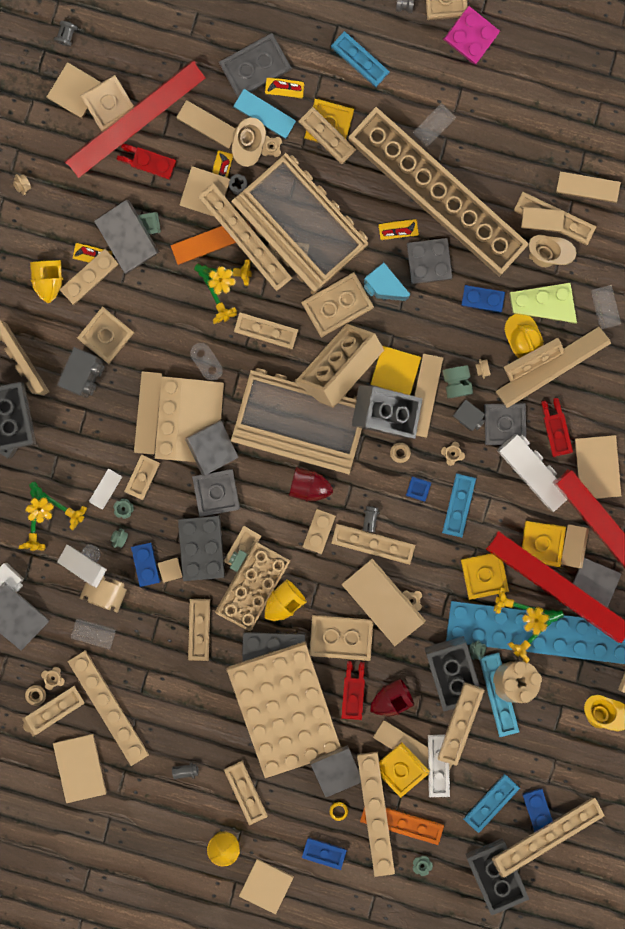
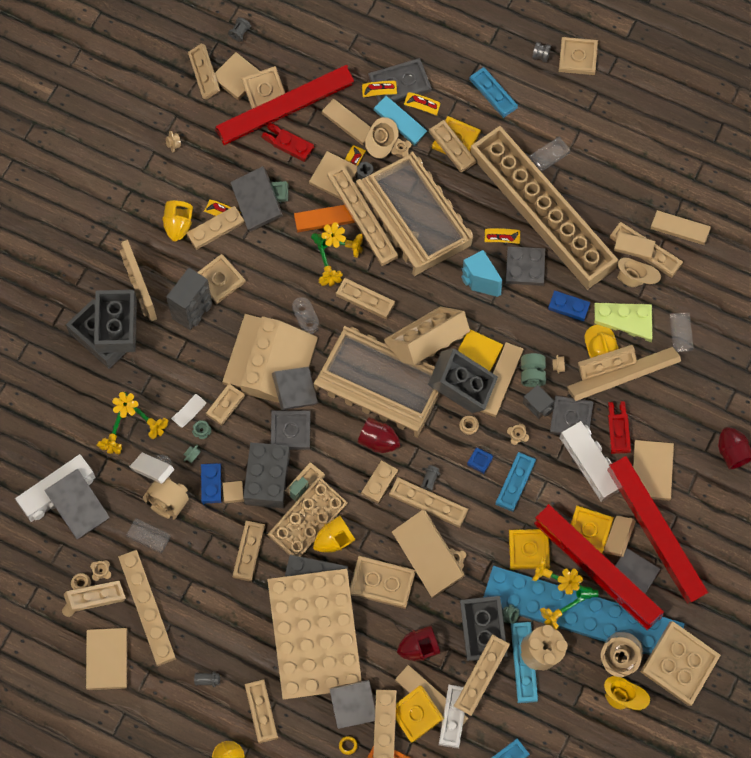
camera: 15 degrees right, 20 degrees down
tan tile [301,272,374,338] -> none
red hinge [341,661,365,720] -> none
dark pink plate [443,6,500,65] -> none
none -> tan tile [188,43,220,100]
none -> yellow sticker [362,81,397,97]
none -> tan brick [601,632,643,677]

